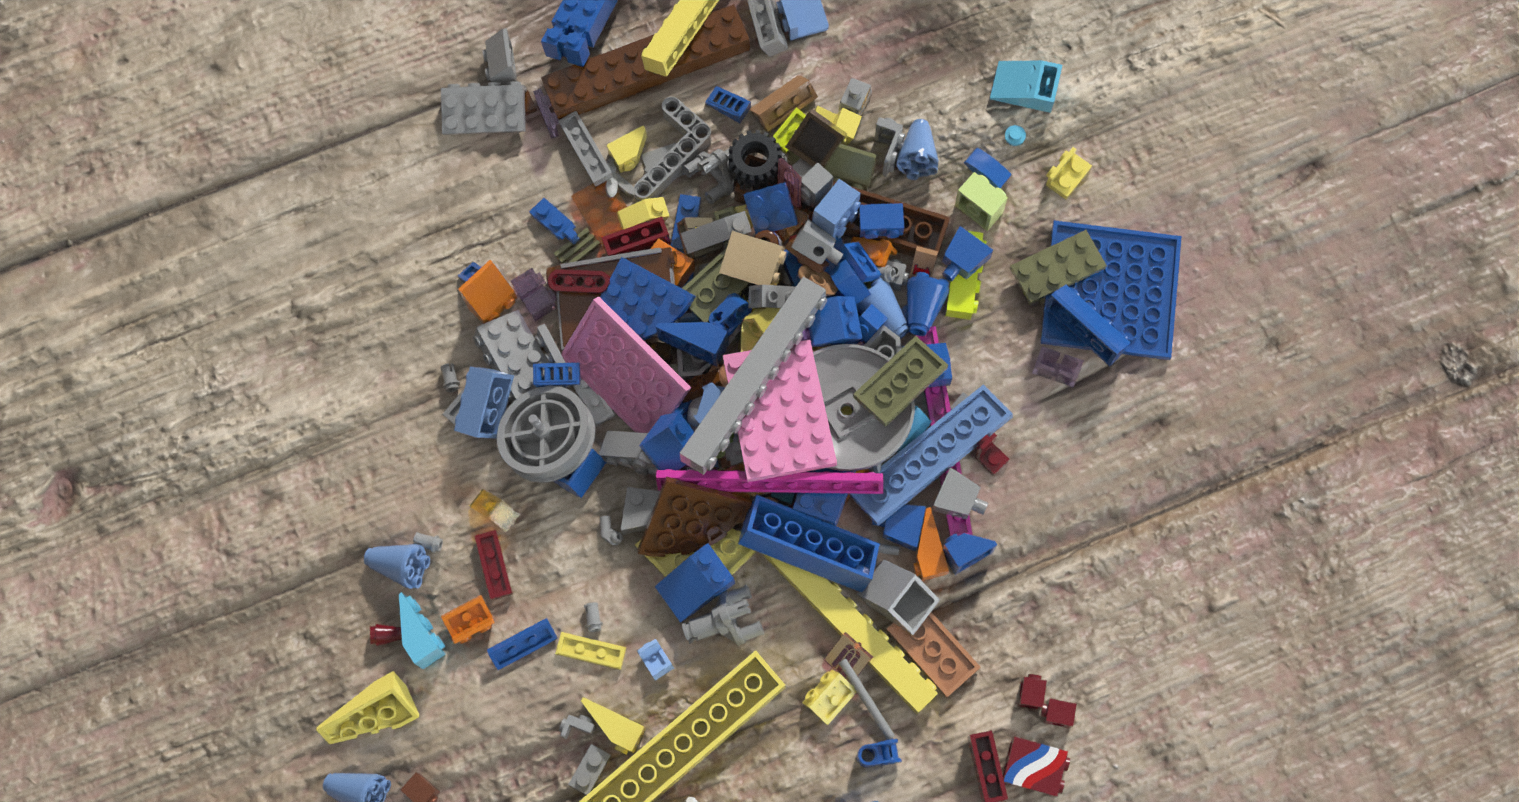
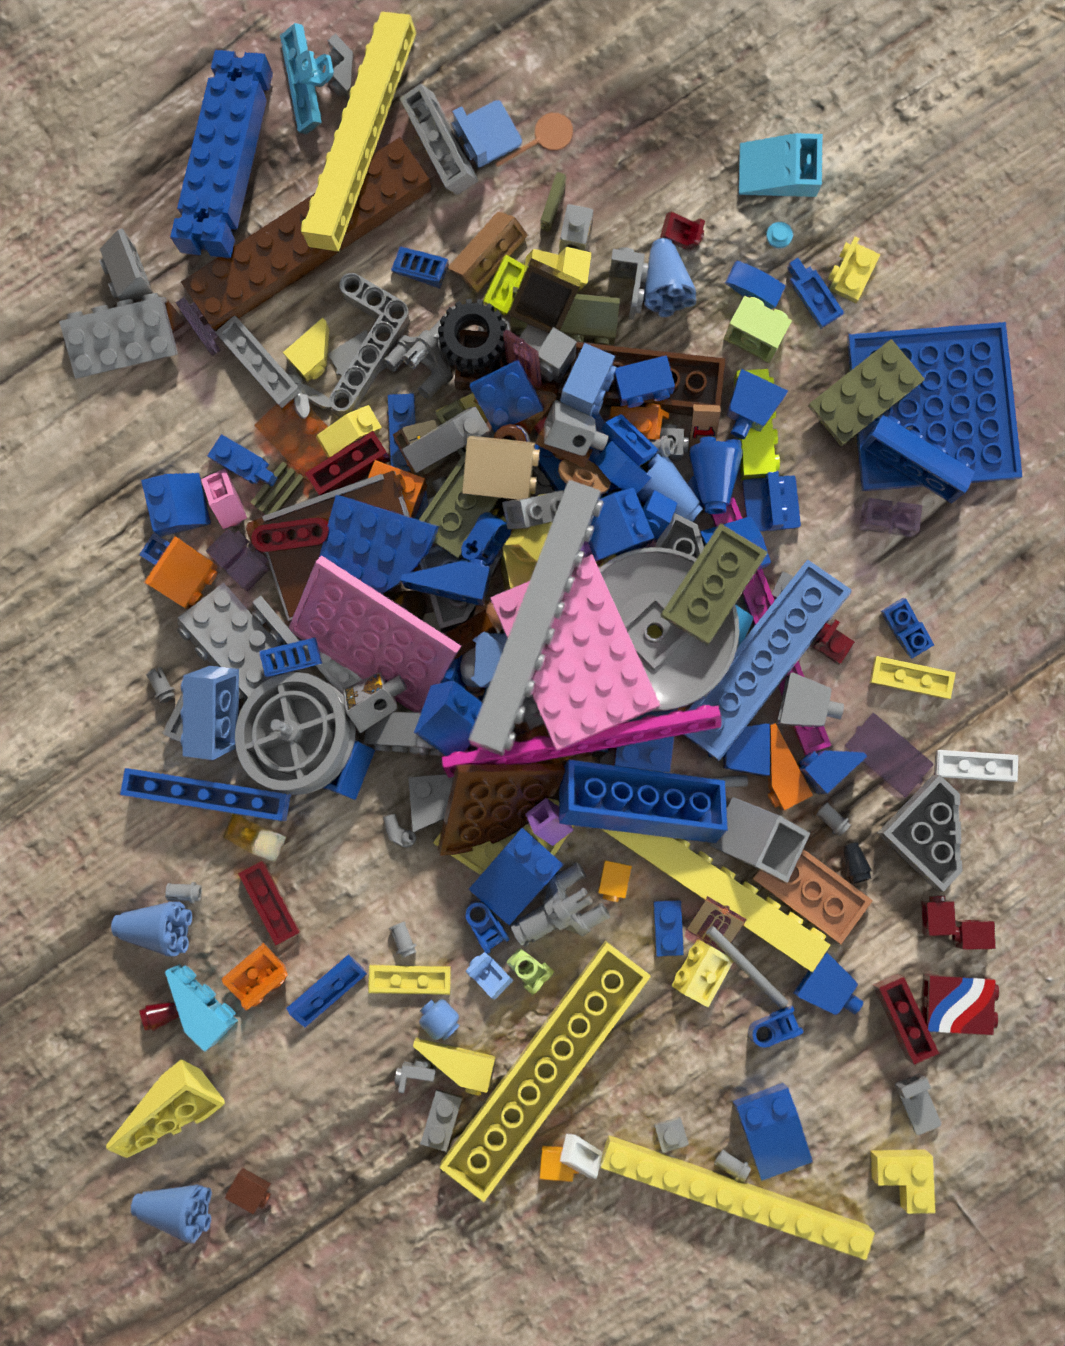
camera: 15 degrees left, 10 degrees up
none -> blue brick [120,768,291,821]
none -> blue slope [141,473,211,537]
none -> bright pink slope [201,468,247,530]
none -> light grey torso [343,673,407,733]
none -> medium blue head [419,999,460,1041]
none -> blue piece [466,900,510,954]
none -> nougat piece [495,113,573,167]
none -> yellowish green plate [507,948,554,995]
none -> medium lavender brick [526,798,573,846]
none -> olive tile [540,172,566,232]
none -> light orange brick [597,860,632,902]
none -> blue plate [653,900,684,956]
none -> dark red bracket [660,211,705,250]
none -> blue bracket [743,471,801,532]
none -> blue hinge [787,258,844,329]
none -> blue torso [793,953,864,1015]
none -> light grey pin [815,802,851,836]
none -> black cone [843,842,872,884]
none -> clear purple piece [844,712,934,797]
none -> light yellow plate [870,656,956,700]
none -> light grey brick [877,775,962,892]
none -> blue slope [880,598,934,659]
none -> white tile [935,750,1018,782]

